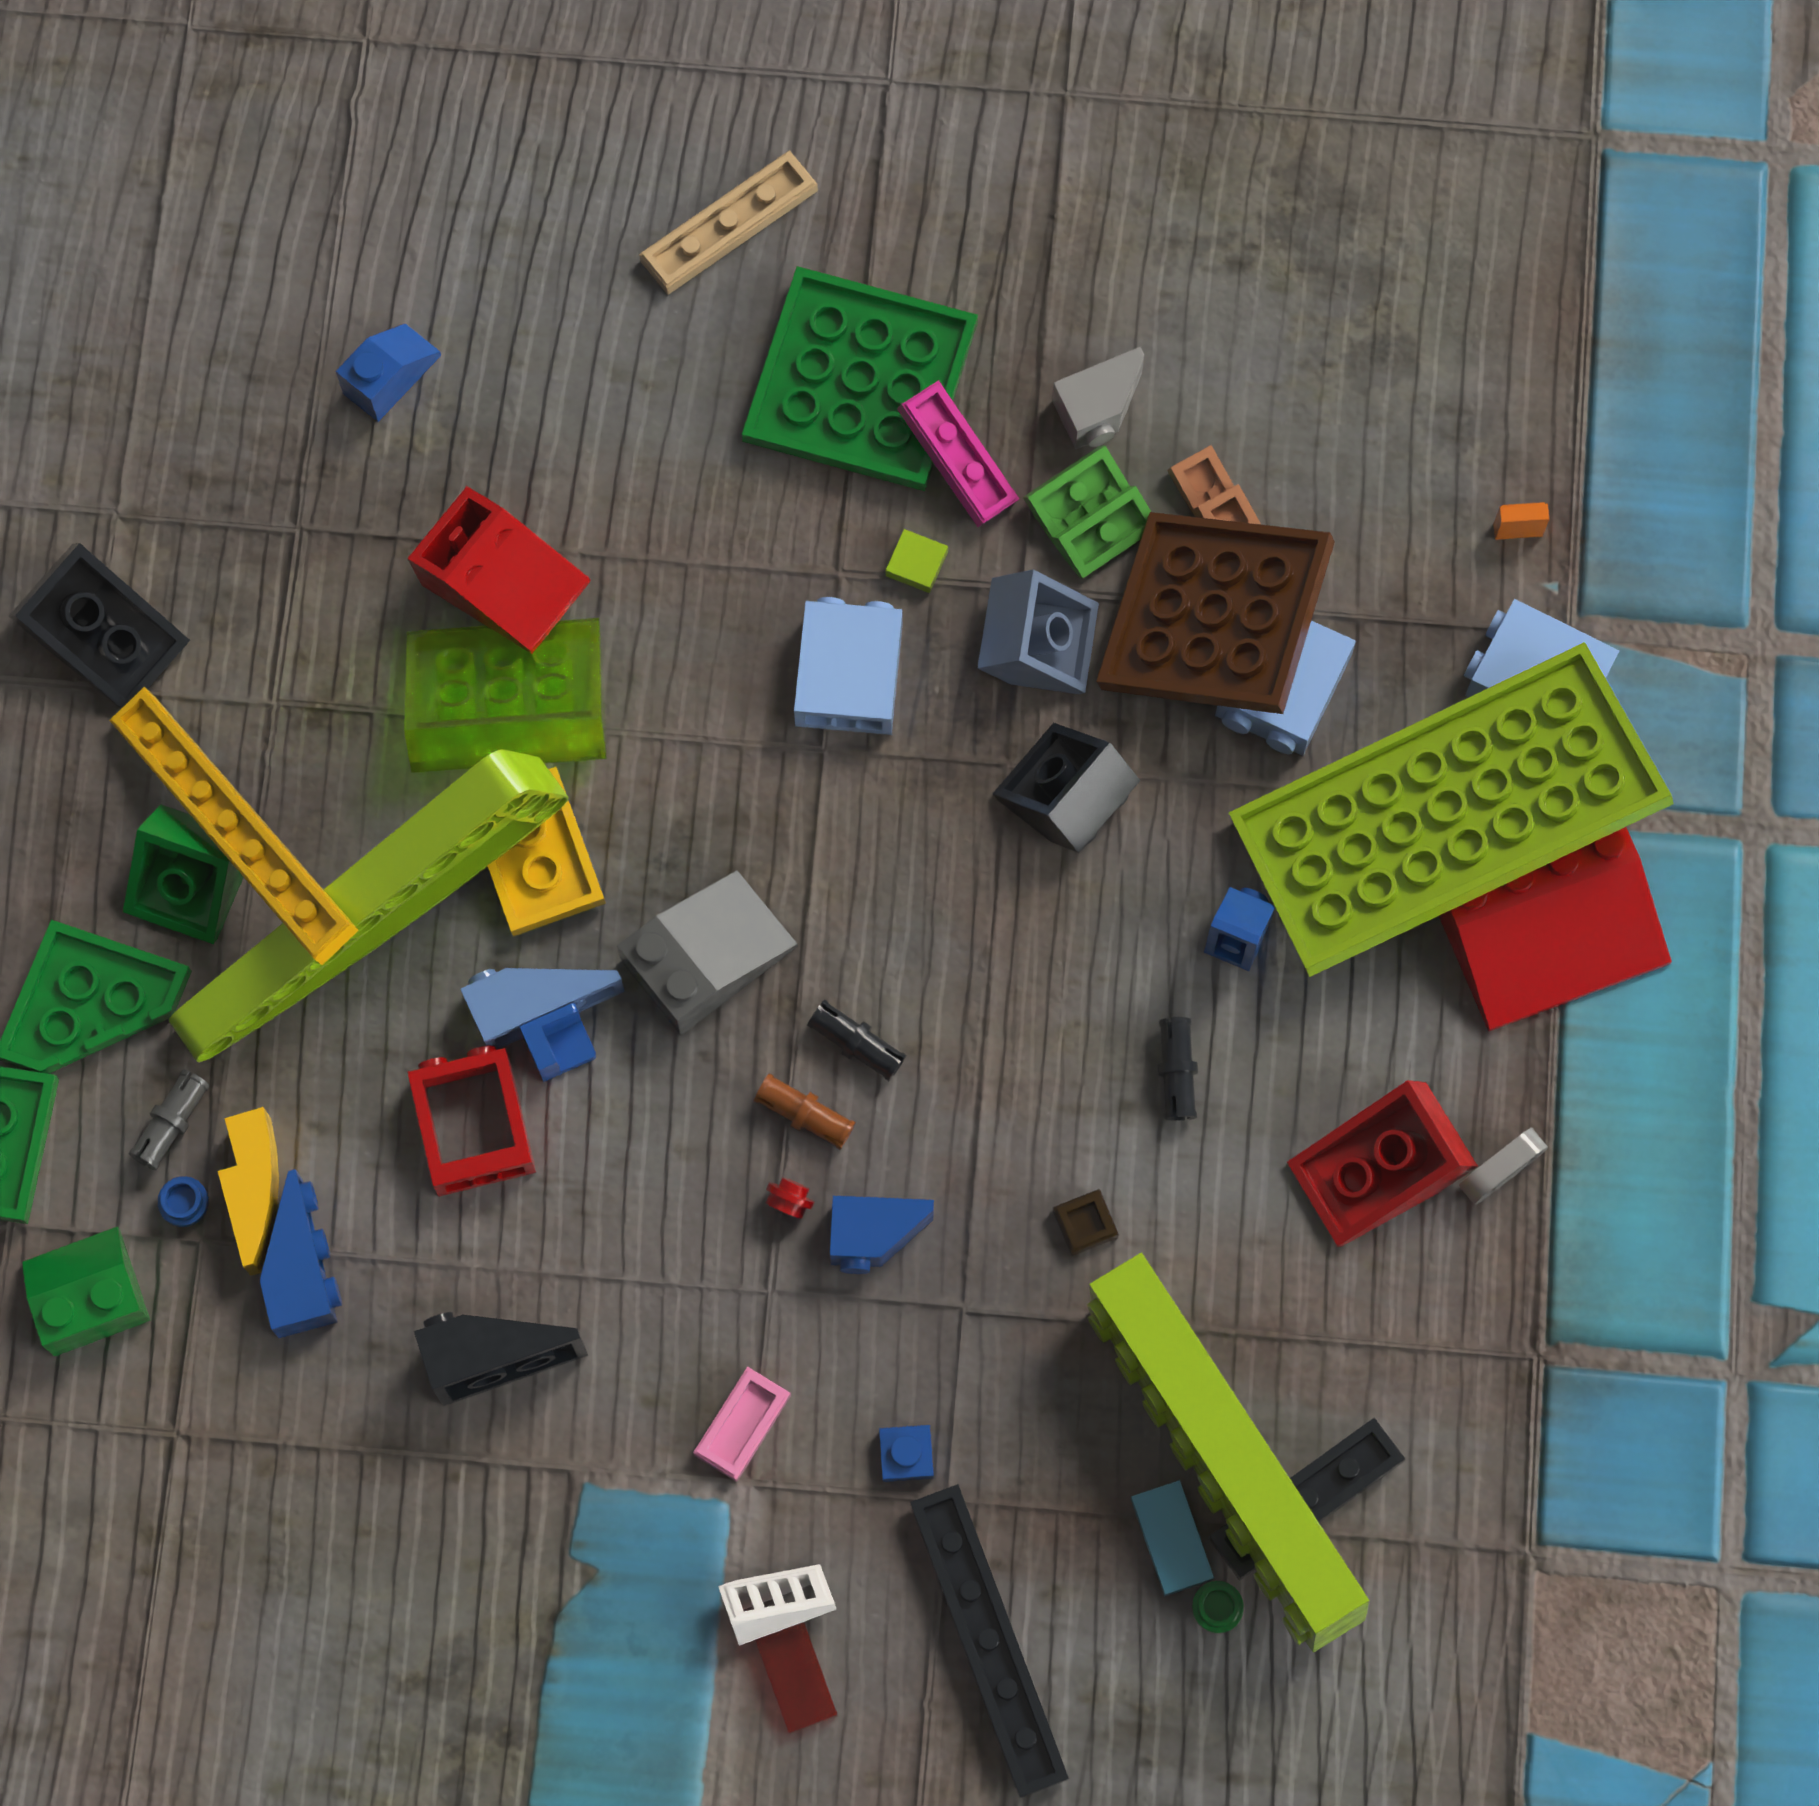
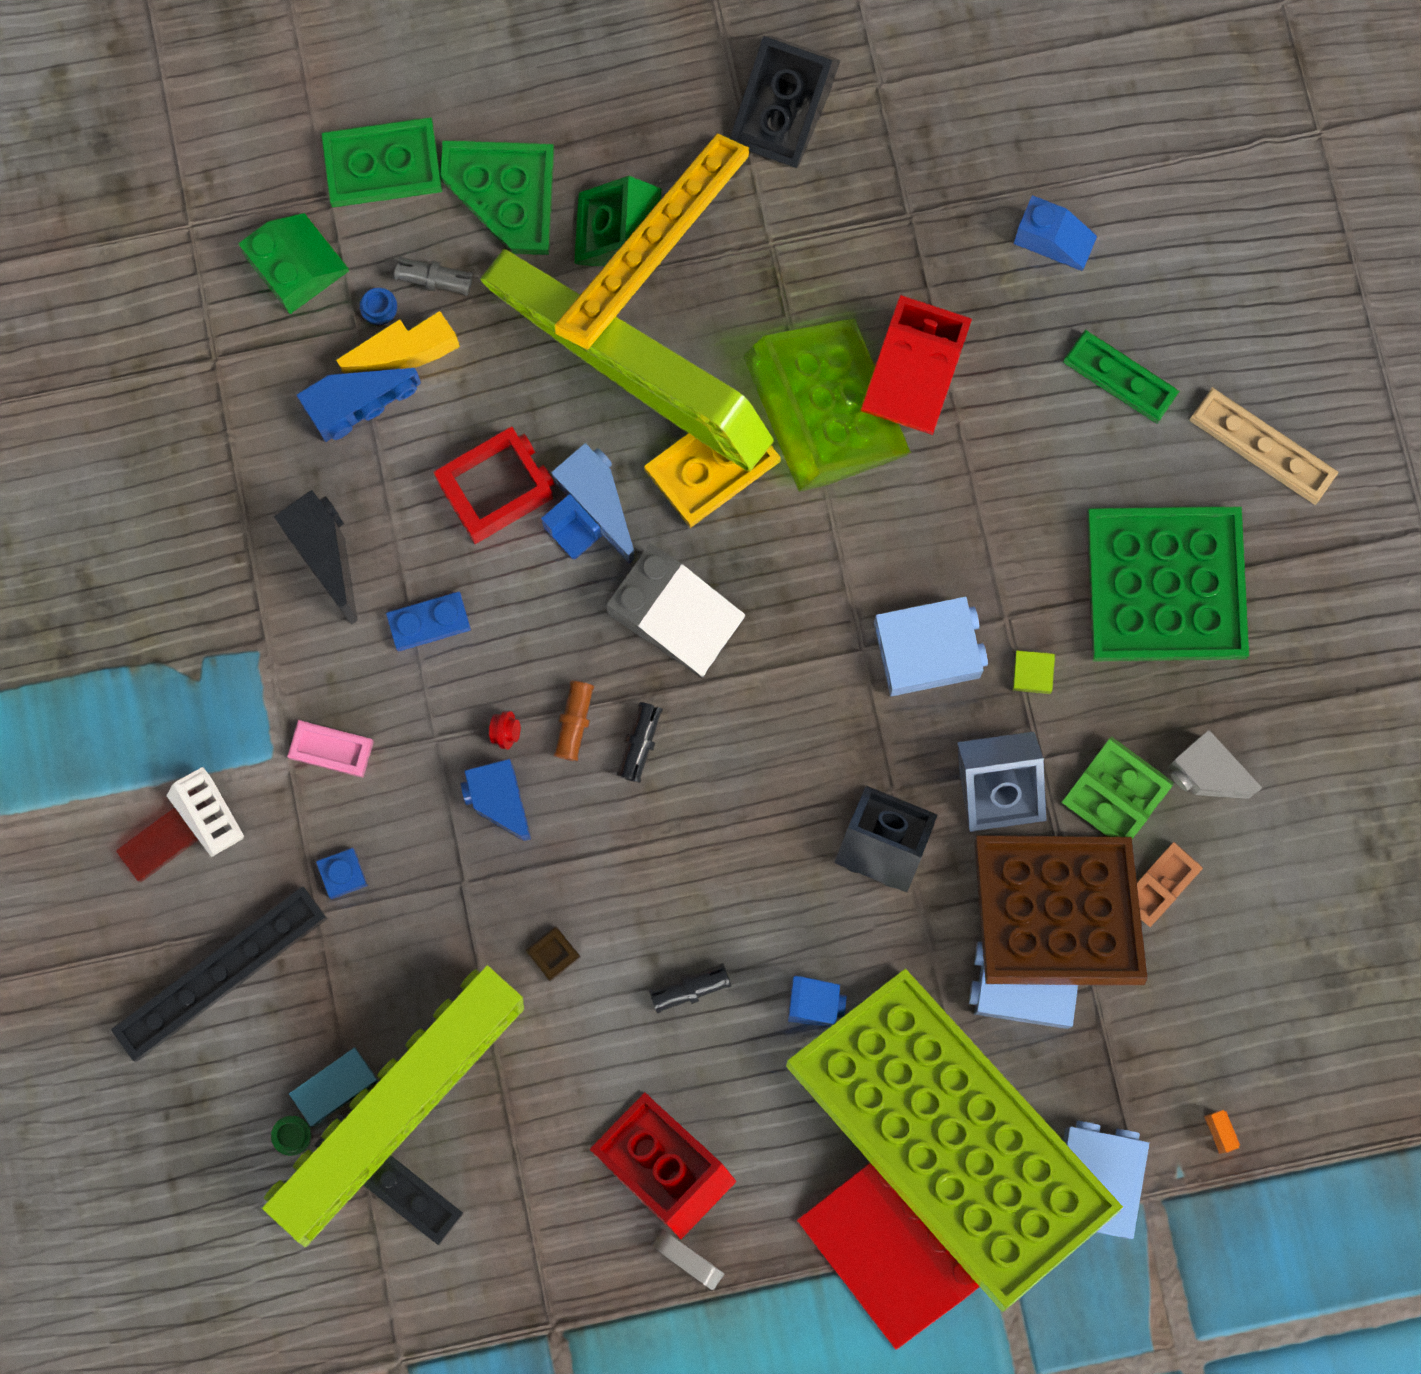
camera: 75 degrees right, 5 degrees up
dark pink tile [897,380,1019,527] -> none
none -> blue plate [386,591,471,652]
none -> green tile [1063,329,1180,424]

